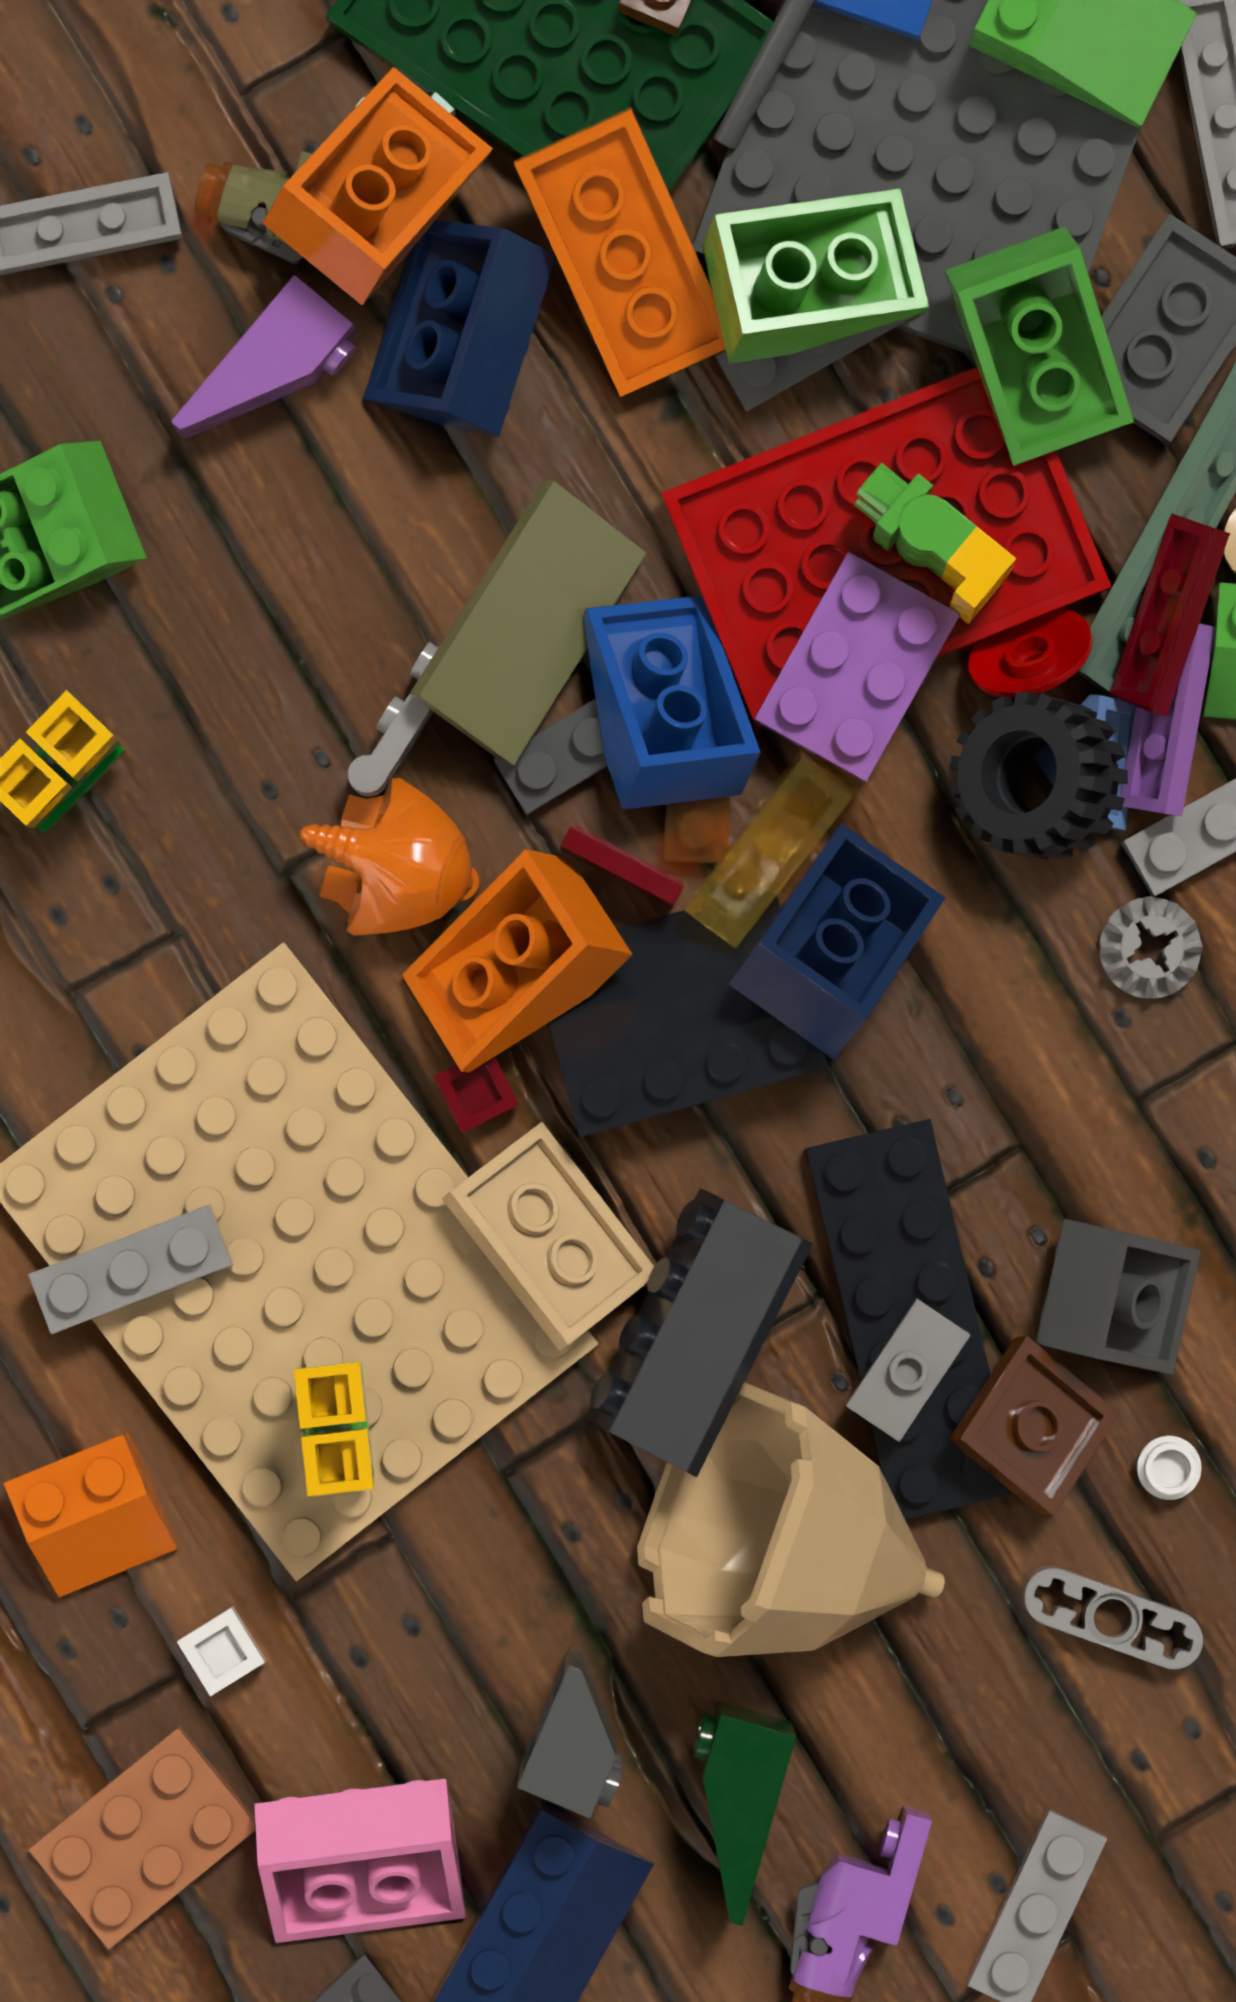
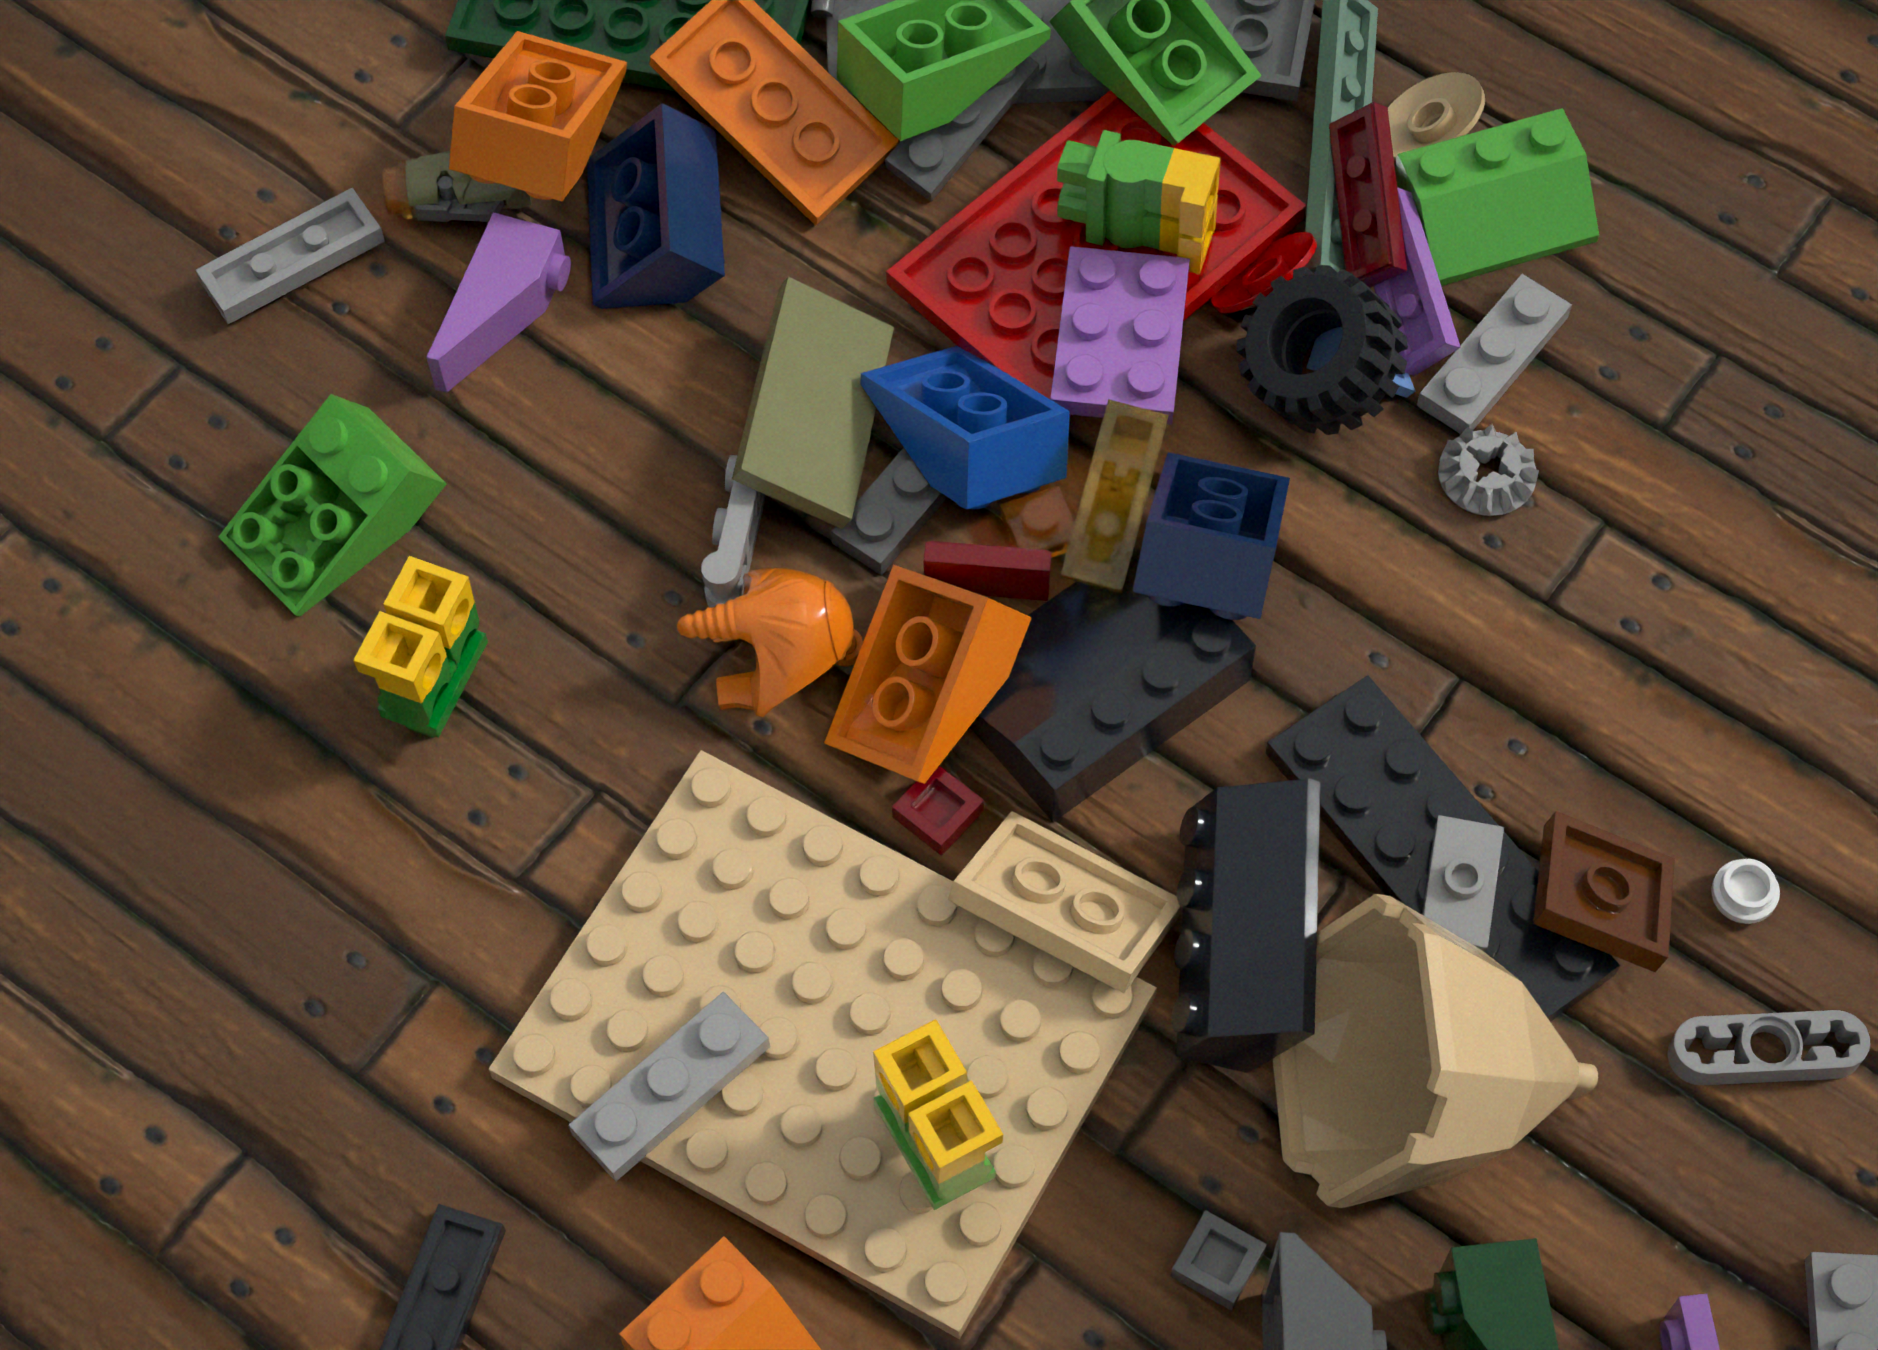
camera: 15 degrees left, 25 degrees down
dark grey slope [1036,1219,1201,1375] -> none
none -> dark grey plate [1170,1210,1267,1311]

